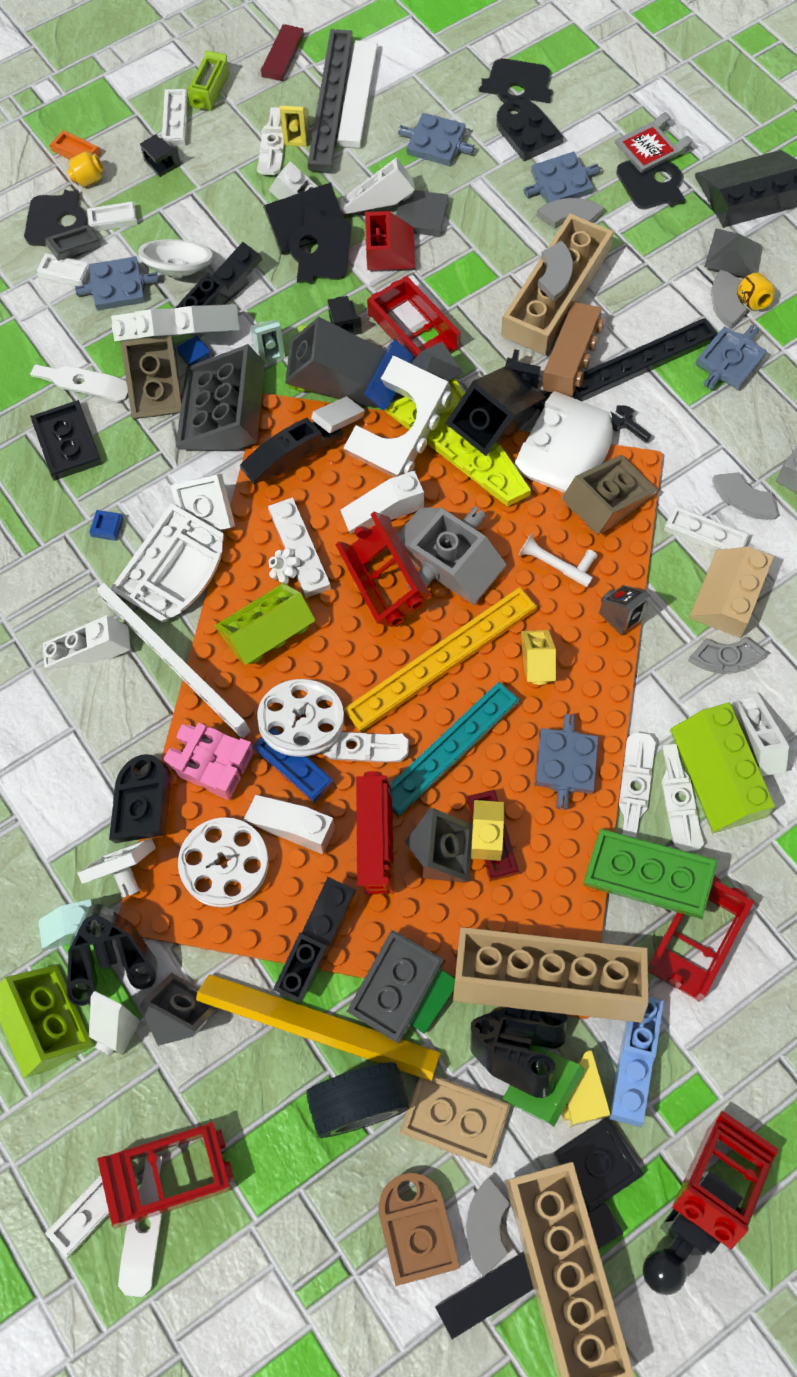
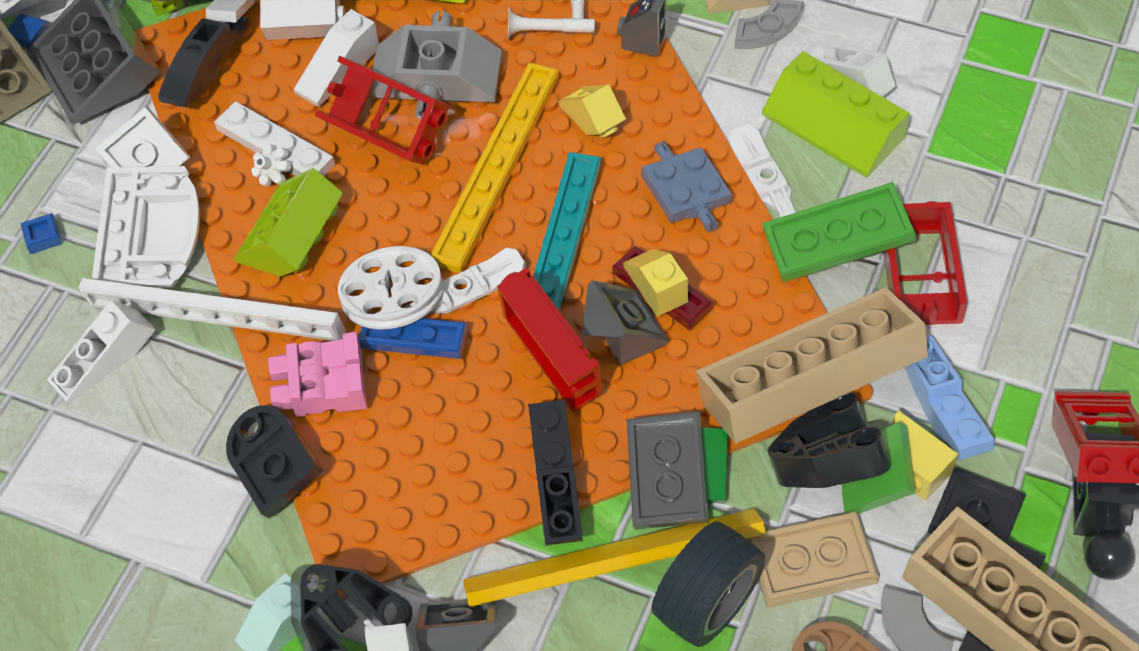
camera: 30 degrees left, 10 degrees down
white tile [78,838,156,898] -> none
white wedge [178,817,269,907] -> none
white slope [243,795,335,855] -> none
white piece [661,744,704,853] -> none

